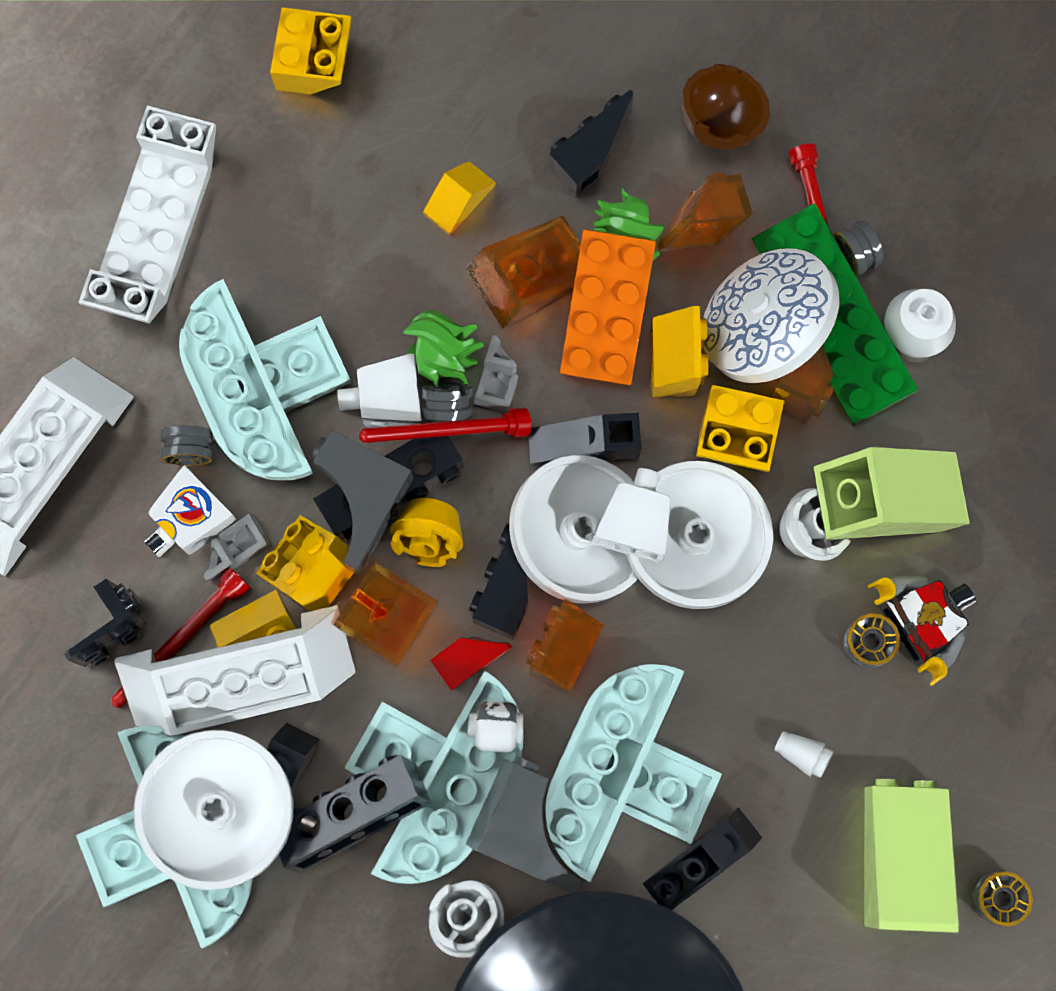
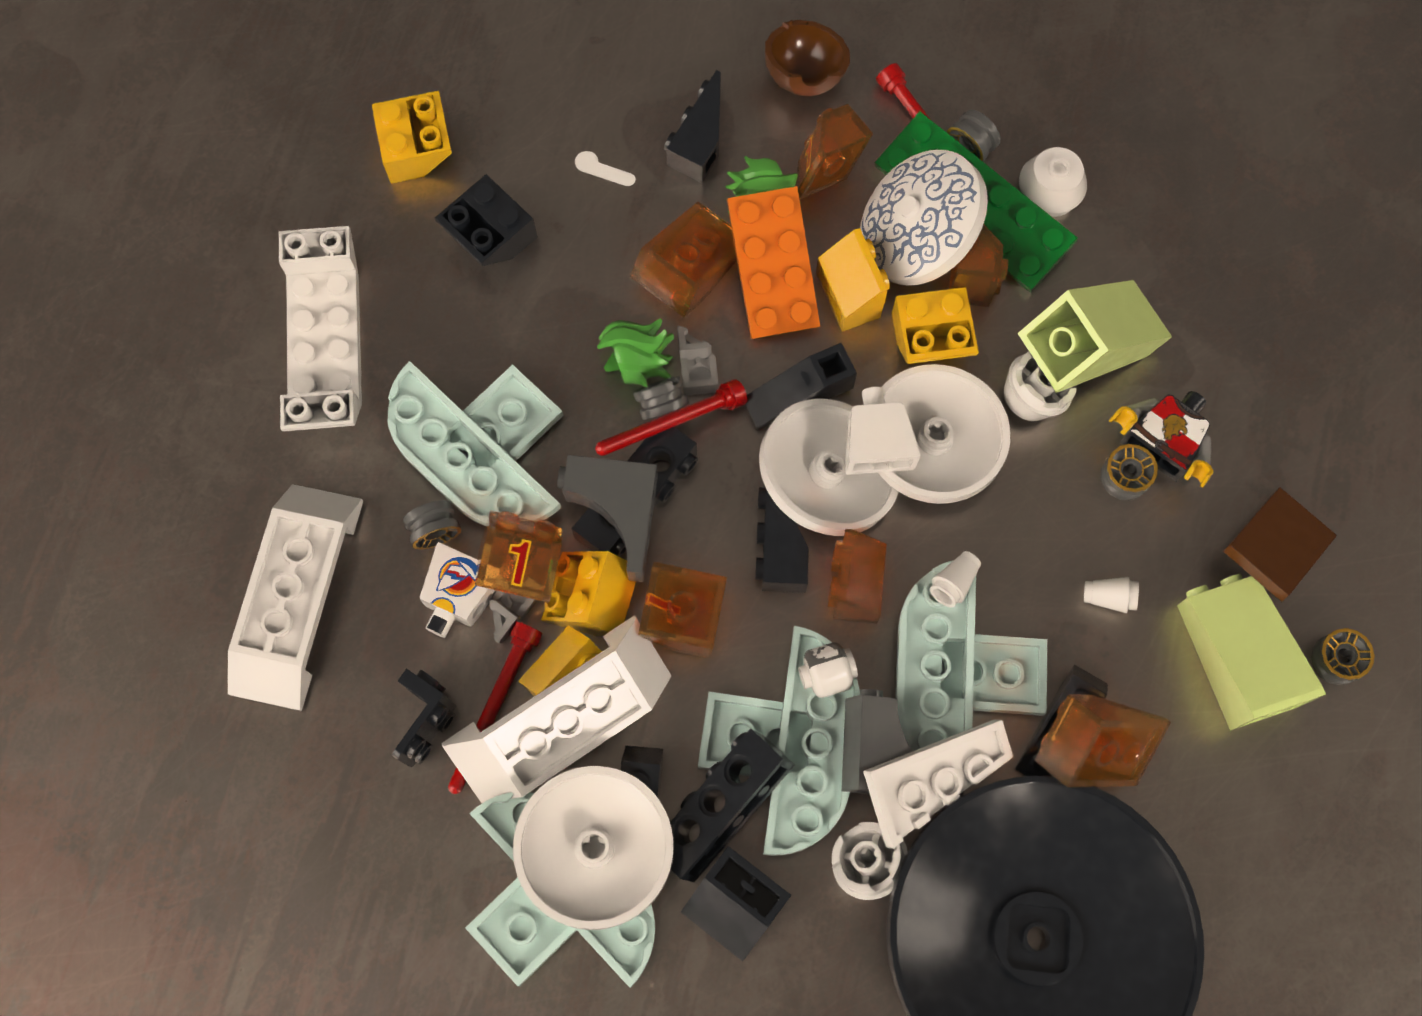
camera: 20 degrees left, 5 degrees down
white torso [337,354,422,427] -> none
yellow cone [390,498,463,567] -> none
yellow slope [423,161,496,235] -> none
red slope [430,636,513,691] -> none
none -> black slope [435,174,538,266]
none -> clear orange slope [475,510,562,603]
none -> white sticker [575,151,636,186]
none -> black slope [681,846,791,961]
none -> white wing [863,719,1013,849]
none -> white cone [930,551,981,607]
none -> clear orange slope [1035,694,1171,787]
none -> reddish brown tile [1223,487,1337,602]

